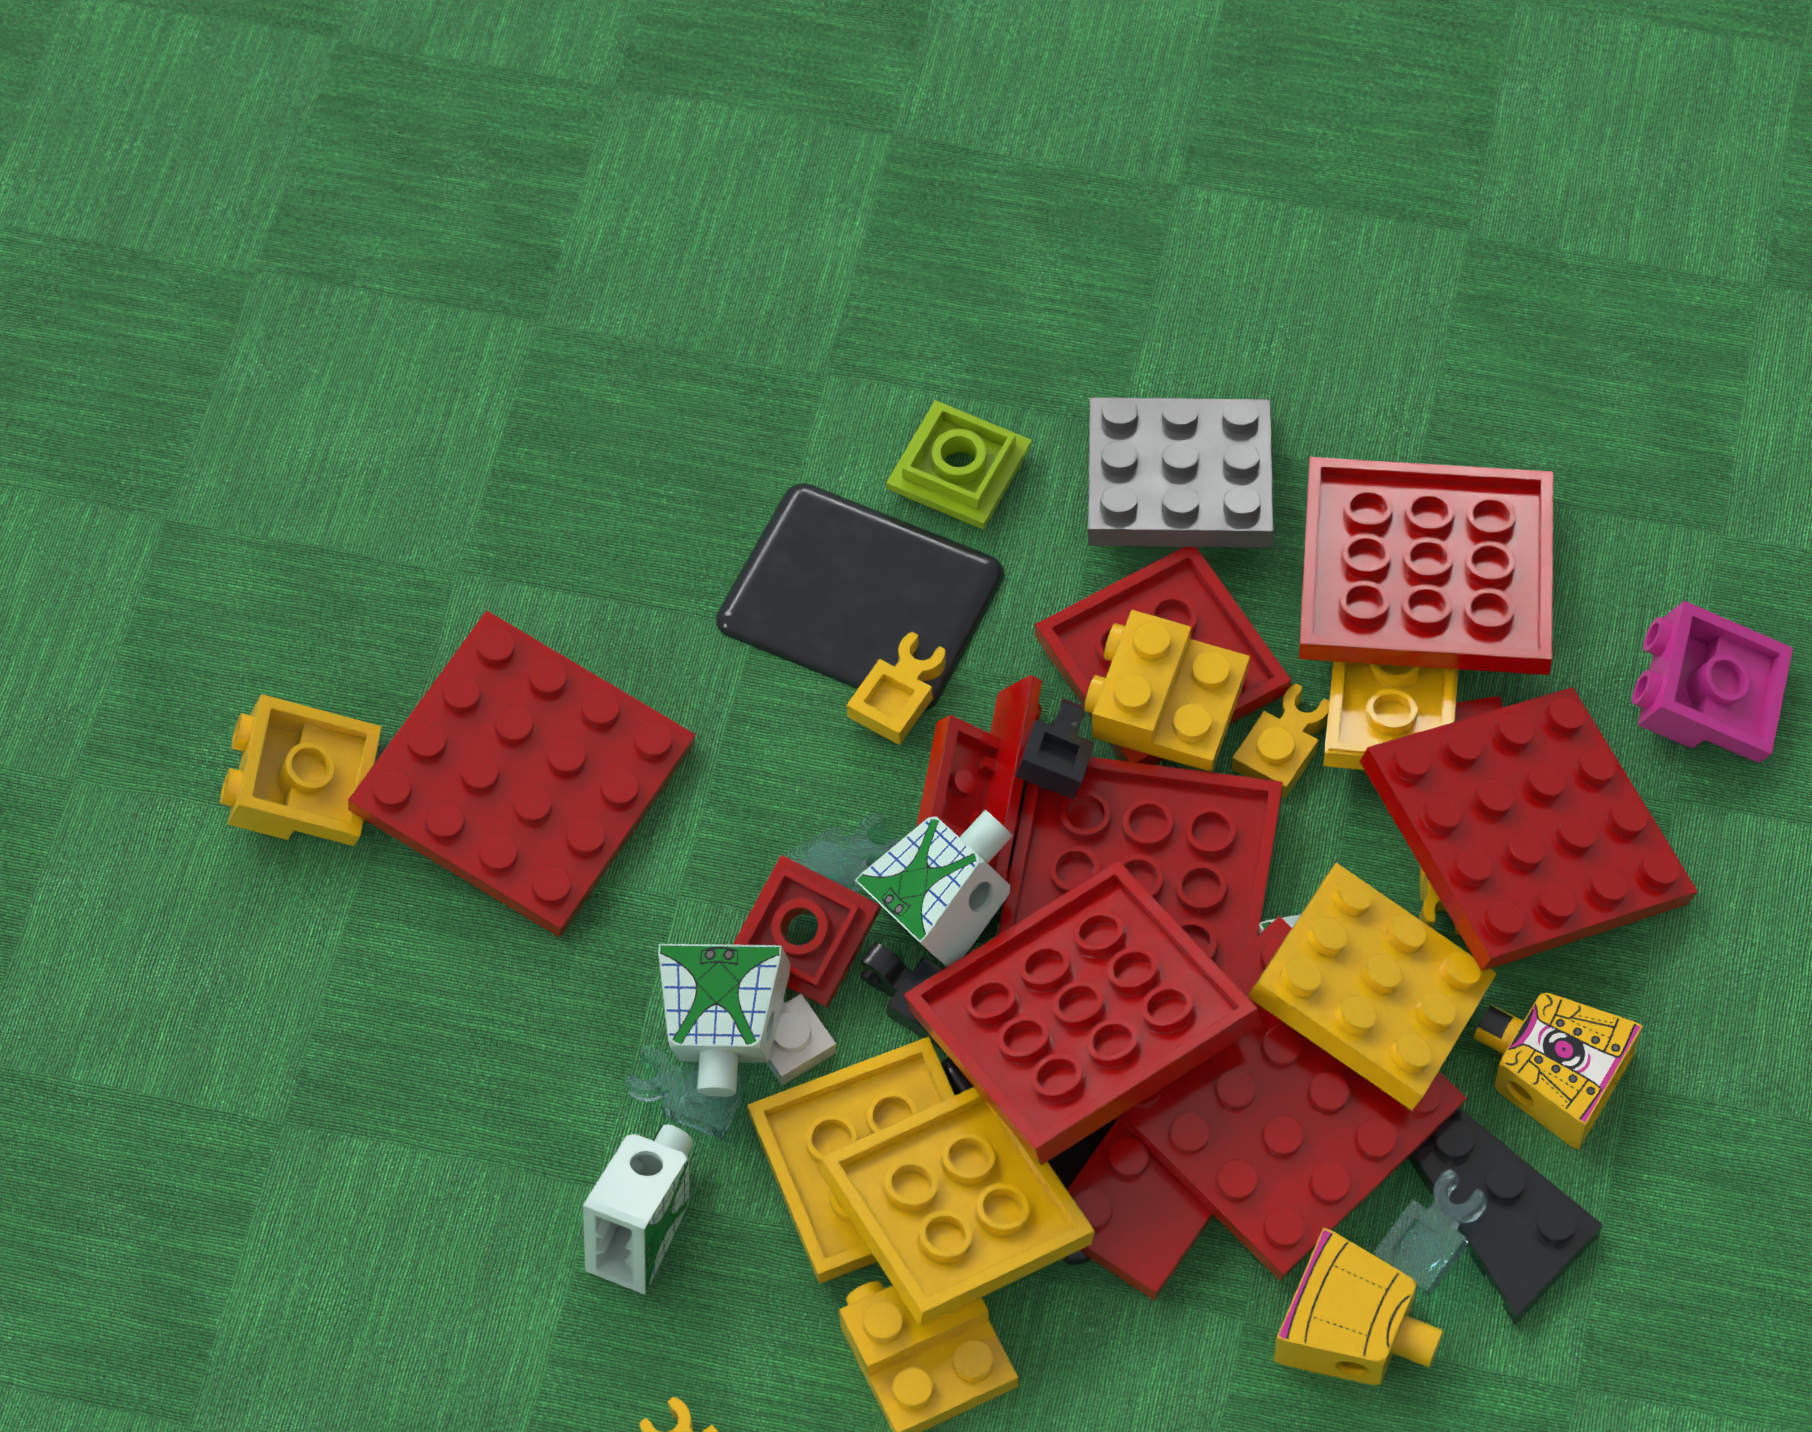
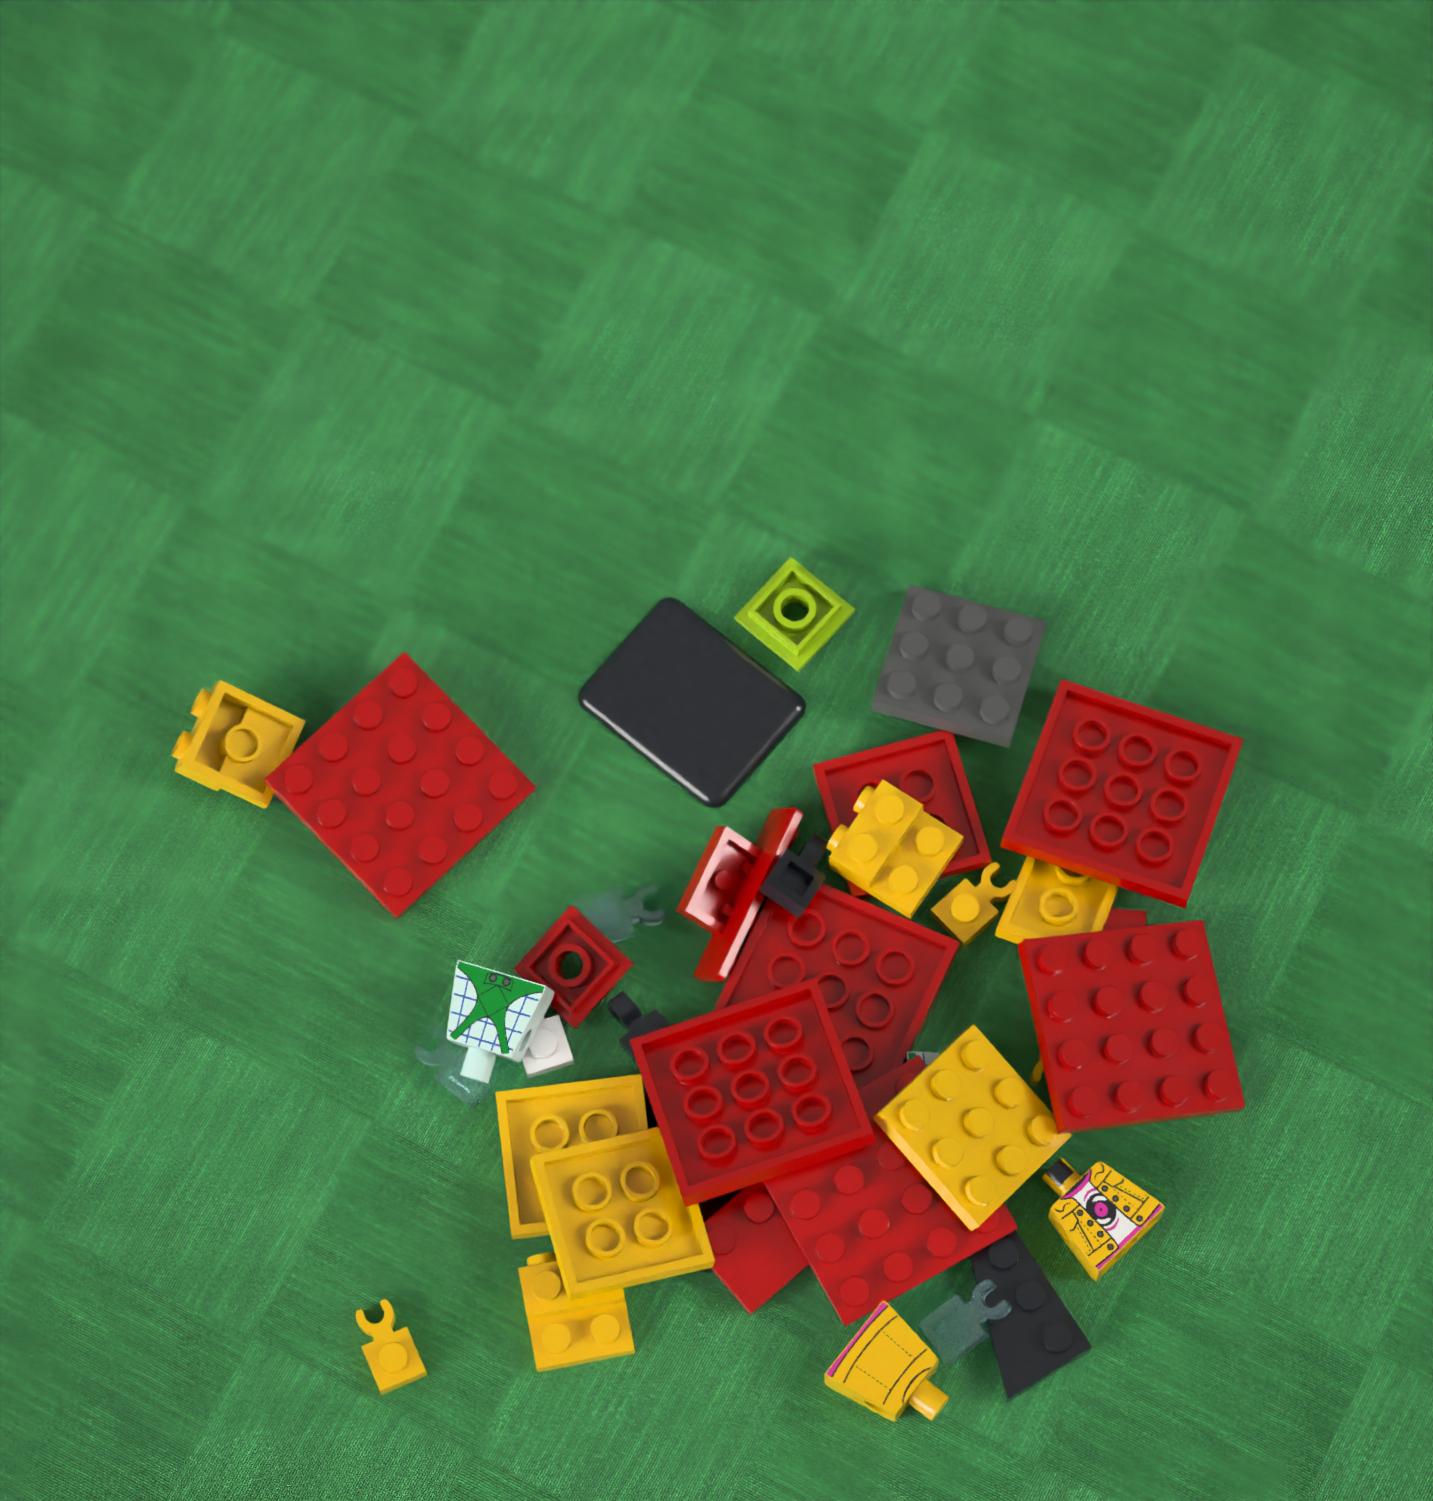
camera: 15 degrees right, 10 degrees up
light aqua torso [583,1125,694,1295] -> none
yellow plate [846,632,946,745] -> none
light aqua torso [855,810,1013,967] -> none
dark pink plate [1632,601,1793,763] -> none

